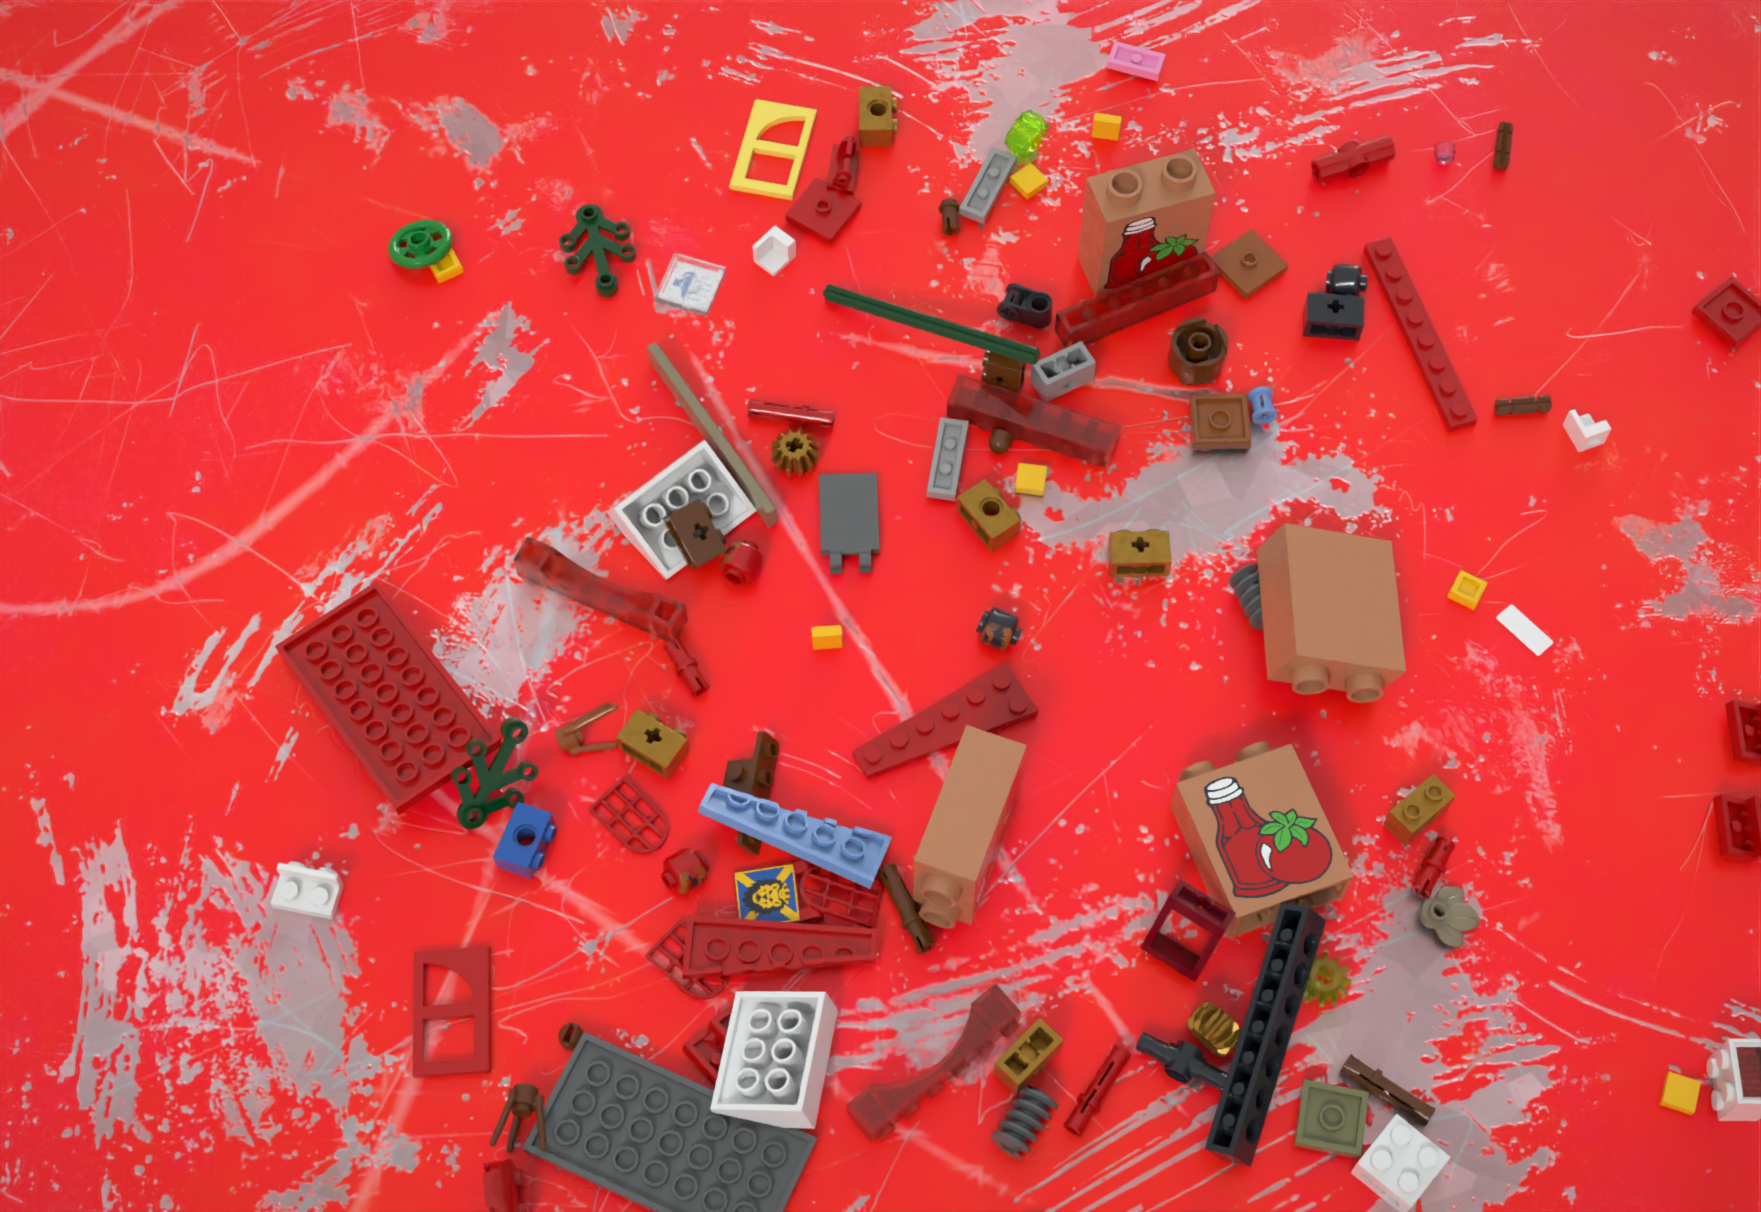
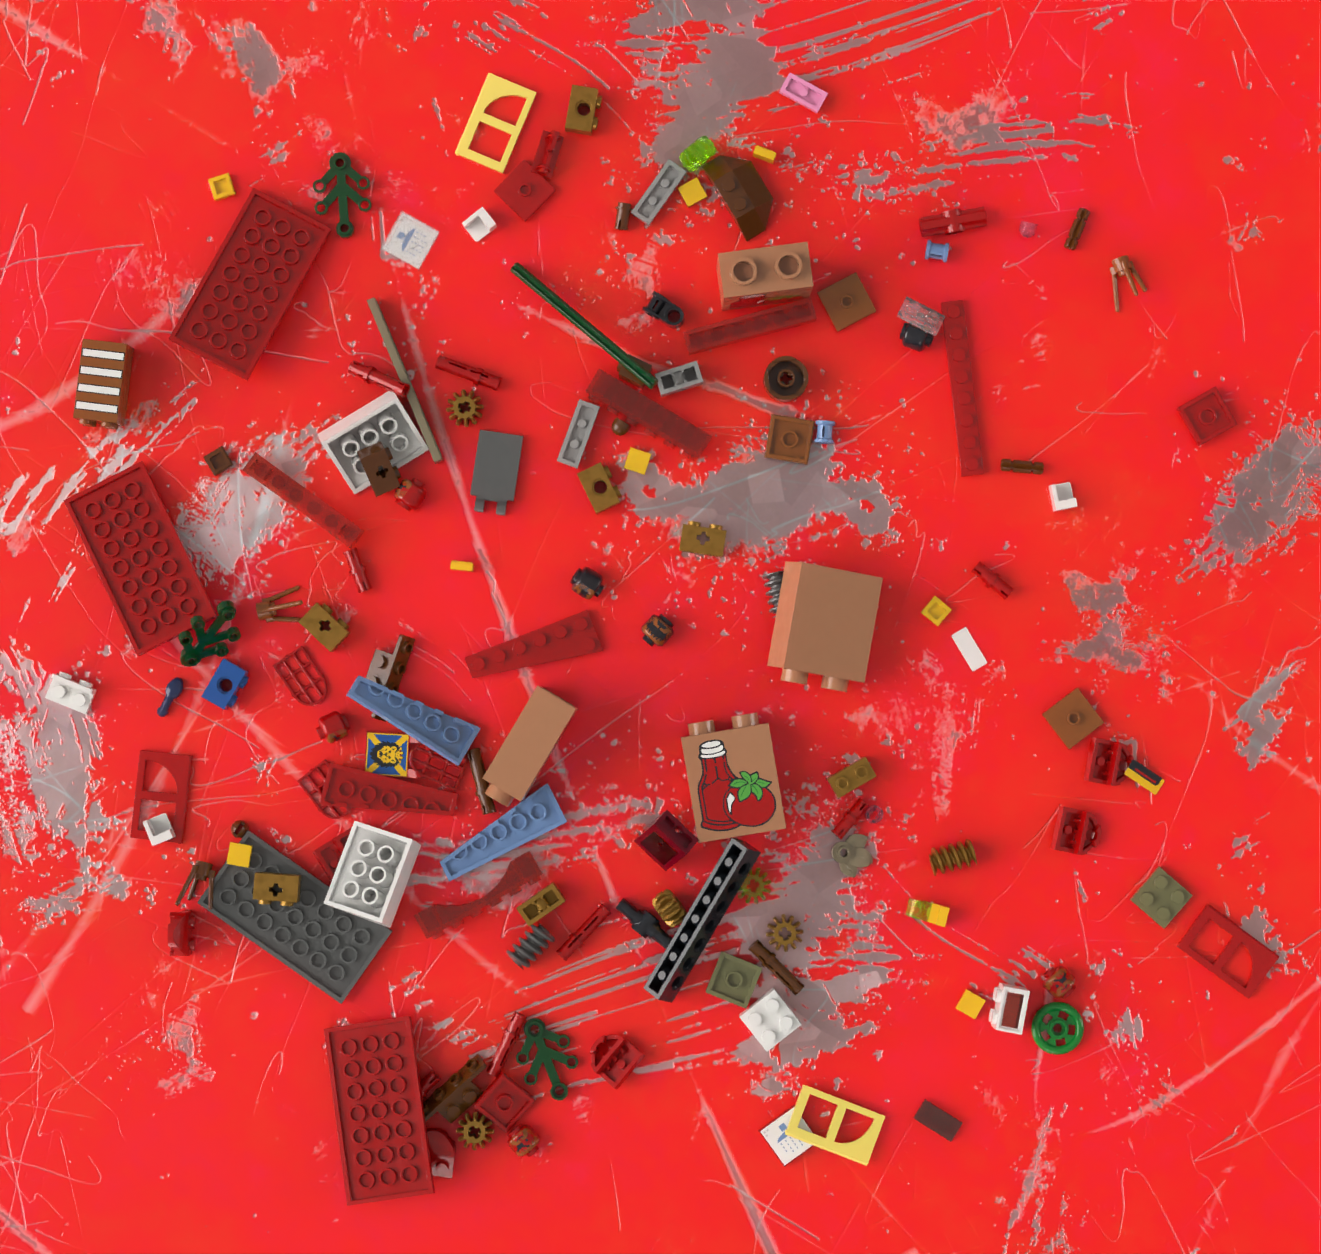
camera: 10 degrees right, 25 degrees up
green plate [388,220,453,269] -> none
black brick [1303,292,1364,341] -> none
none -> dark orange brick [73,339,134,430]
none -> white panel [143,813,176,846]
none -> dark blue piece [157,677,183,717]
none -> red plate [169,188,331,381]
none -> reddish brown tile [203,446,234,476]
none -> yellow tile [226,842,253,868]
none -> pearl gold brick [253,872,301,906]
none -> red pin [348,361,410,397]
none -> medium blue wing [440,783,567,881]
none -> head [641,614,674,647]
none -> reddish brown wedge [702,155,773,241]
none -> pearl gold gear [766,914,804,952]
none -> clear pink hinge [865,805,883,824]
none -> clear bracket [897,296,945,336]
none -> leg [905,898,950,927]
none -> medium blue bush [925,240,949,262]
none -> pearl gold piece [929,839,977,876]
none -> red pin [971,561,1014,600]
none -> dark orange plate [1042,688,1104,749]
none -> dark orange plant [1109,255,1147,312]

